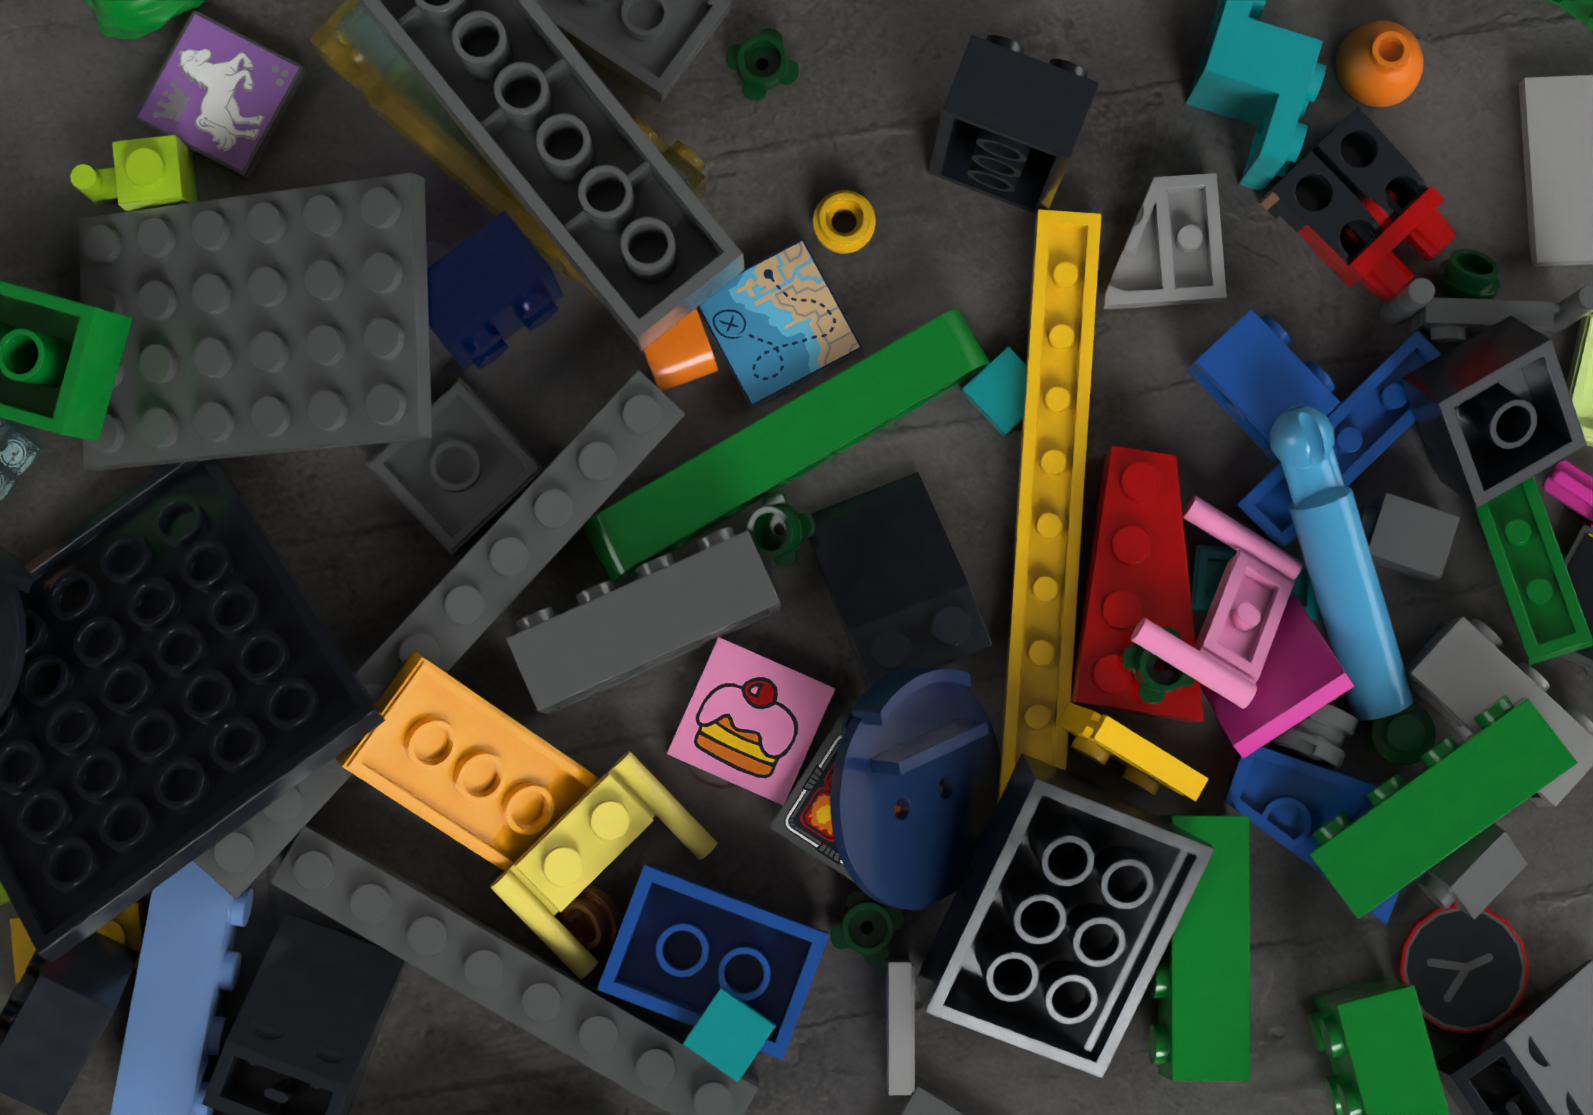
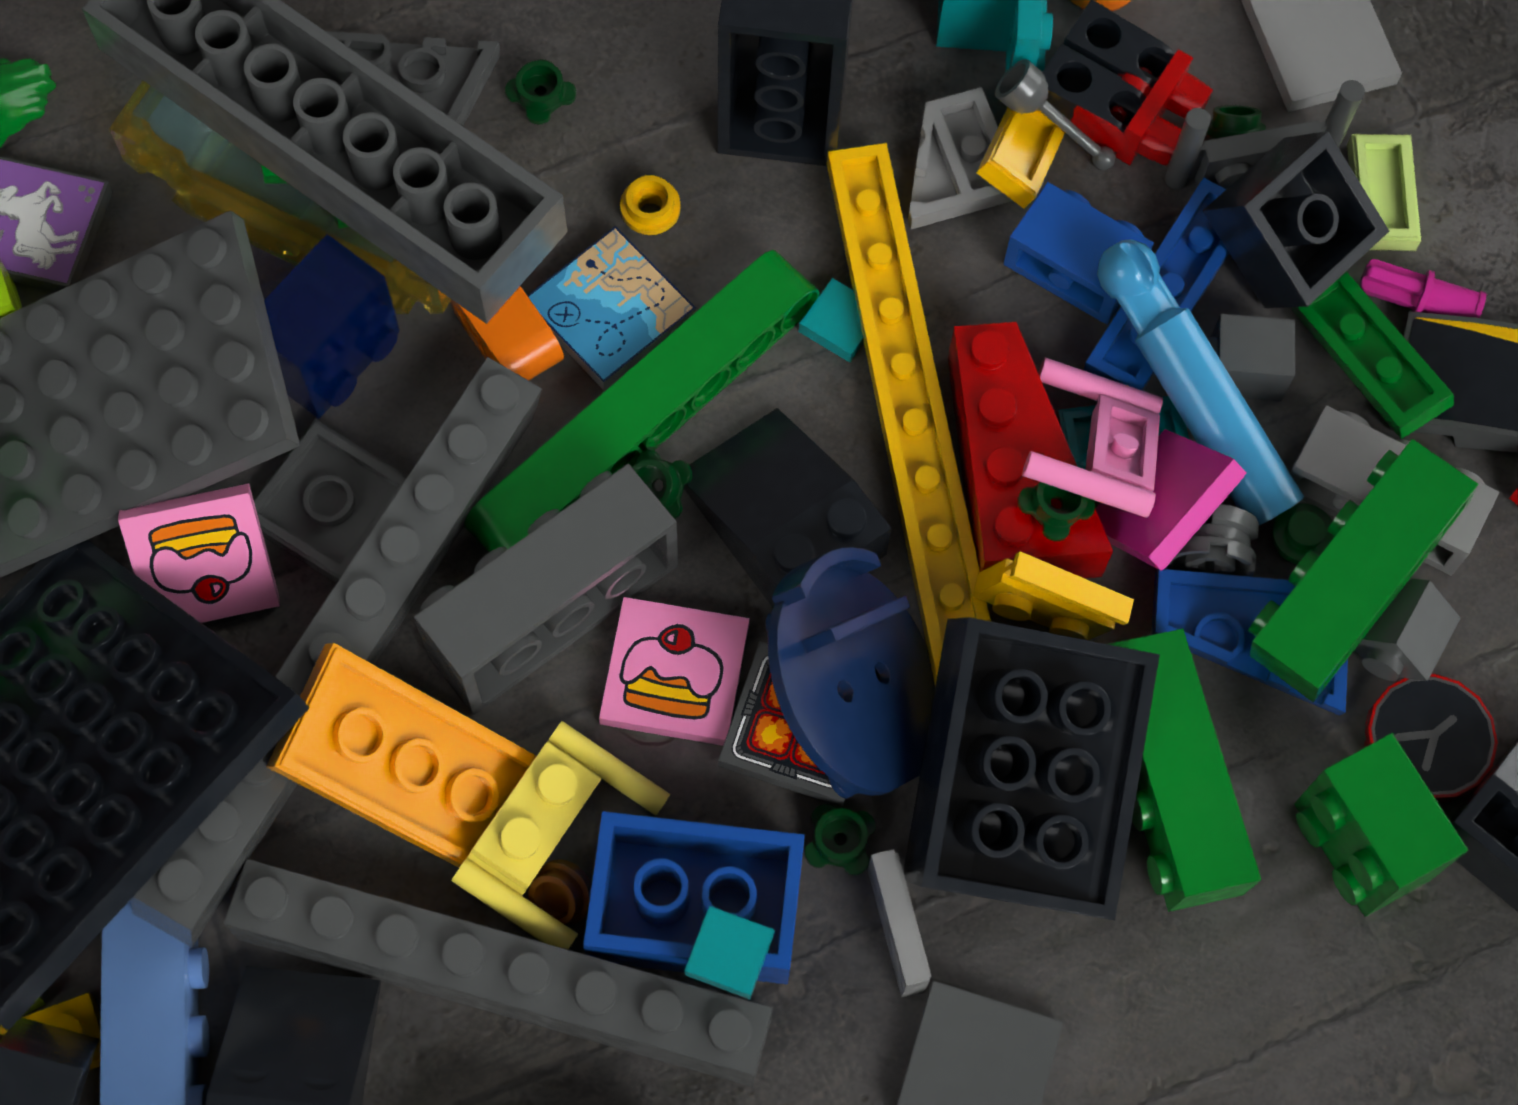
camera: 15 degrees left, 15 degrees down
none -> bright pink tile [118,483,280,623]
none -> yellow tile [976,108,1065,209]
none -> dark grey hinge [995,59,1116,170]

